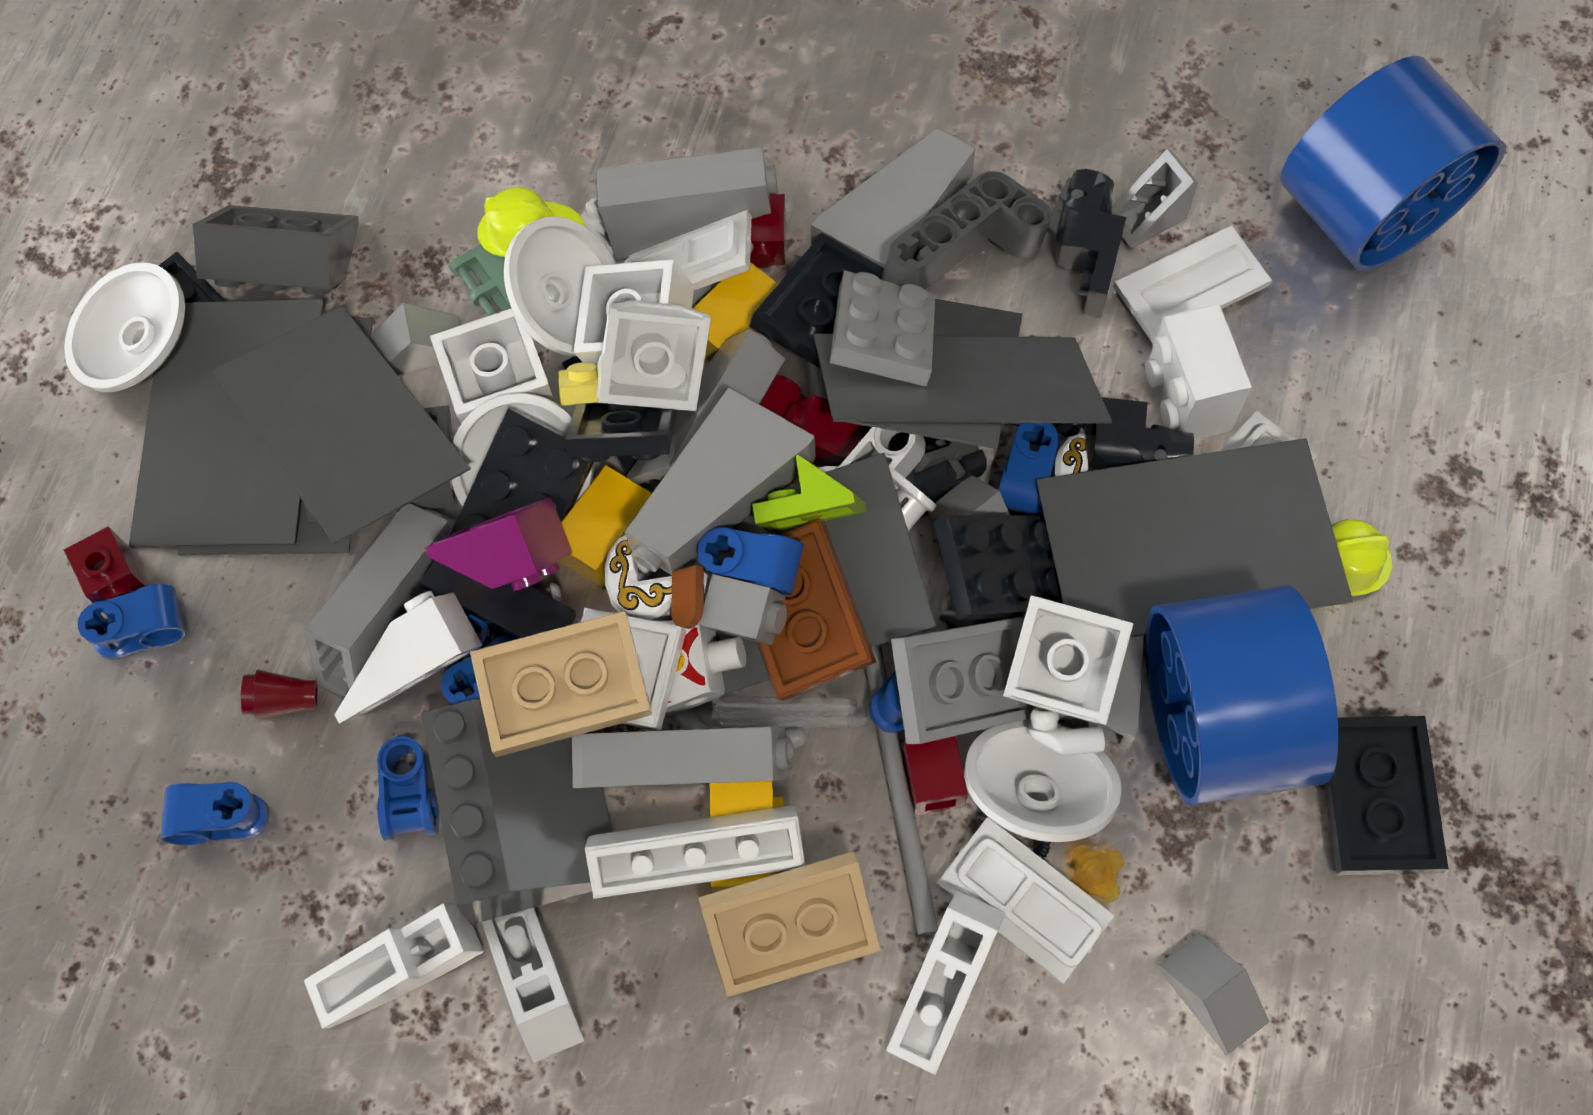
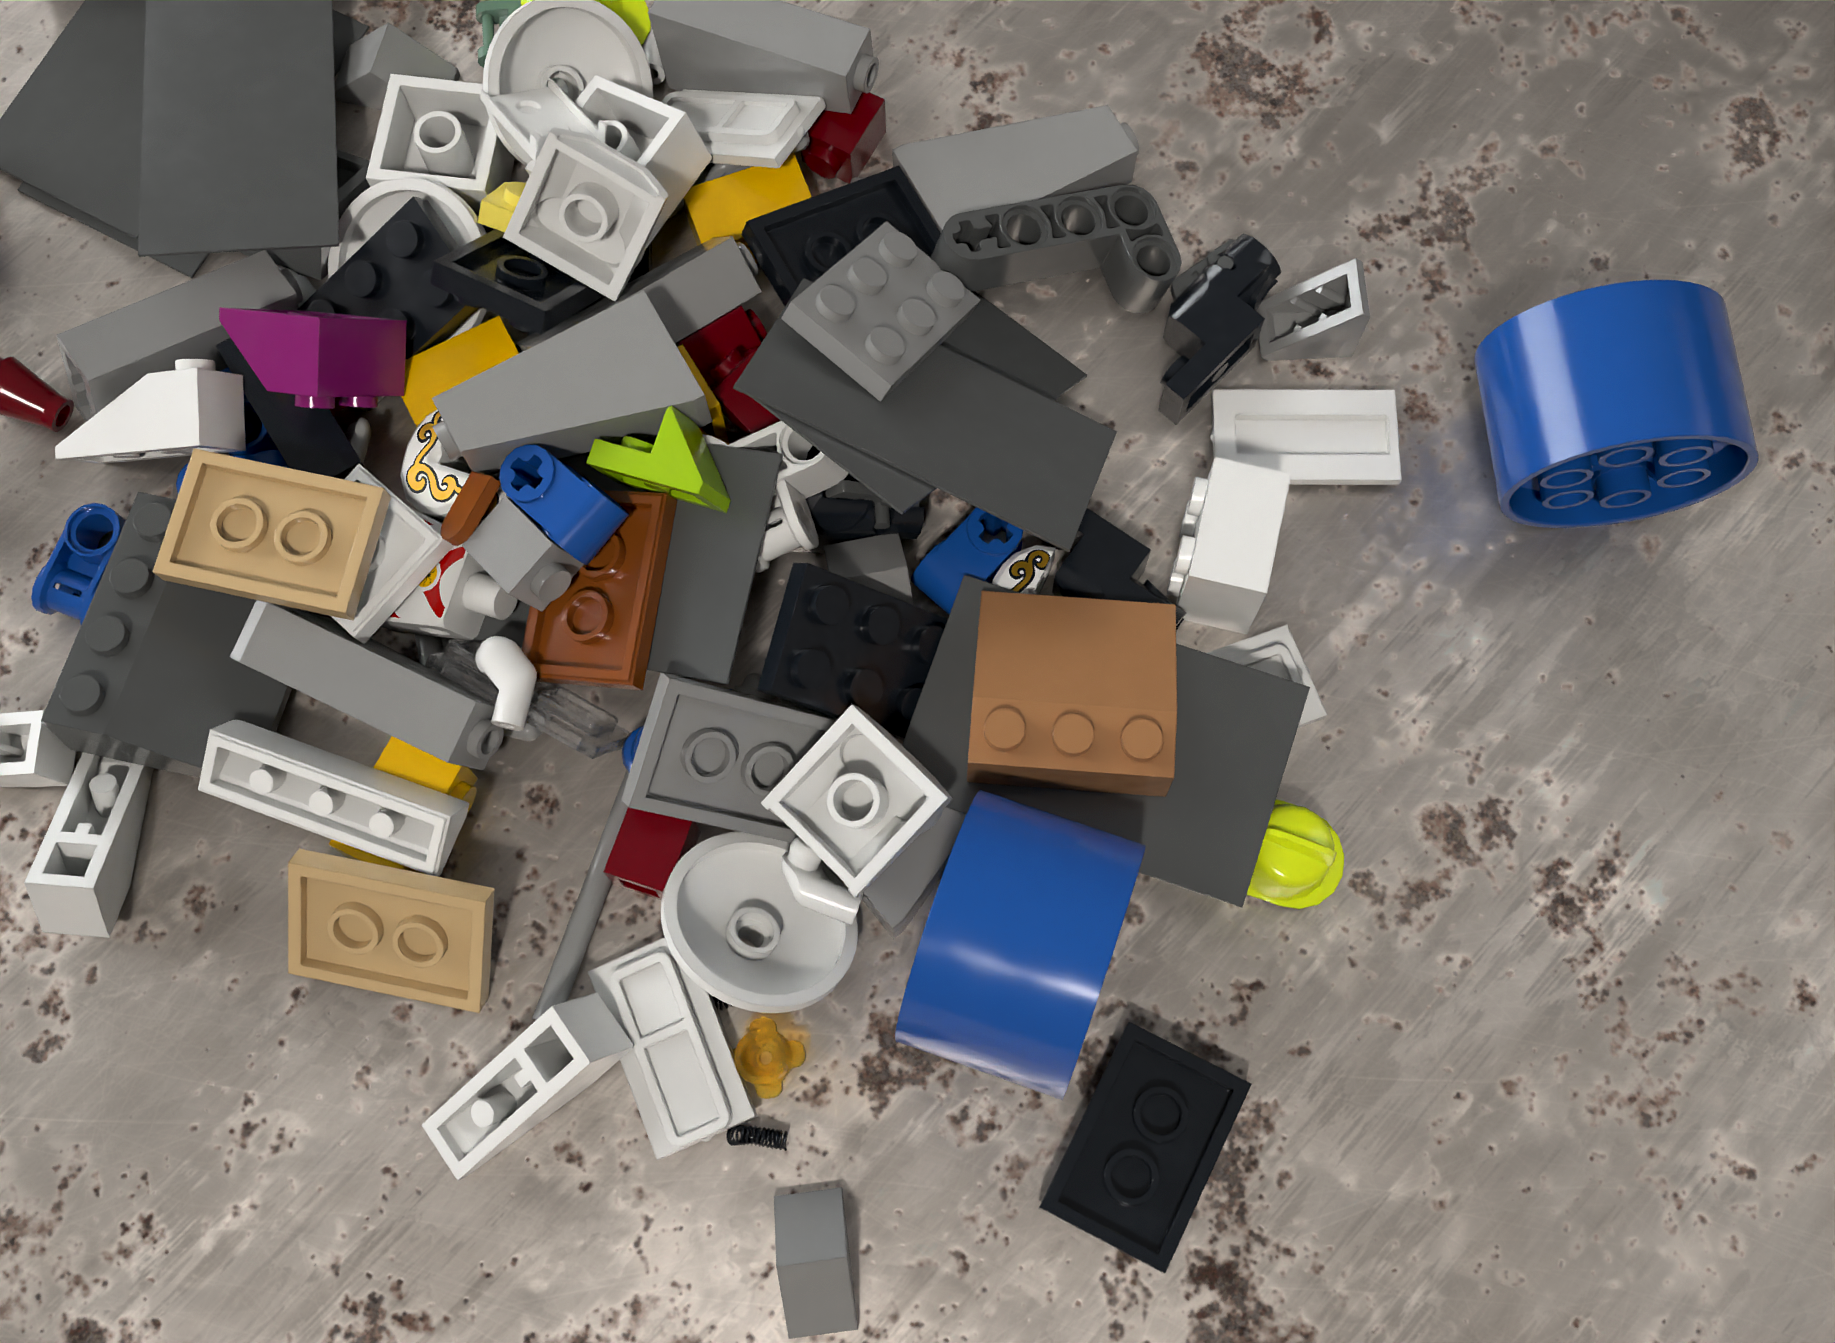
camera: 25 degrees right, 5 degrees up
none -> white arm [475,636,537,731]
none -> white piece [480,78,607,162]
none -> black leg [726,1125,788,1151]
none -> medium nougat slope [967,591,1177,797]

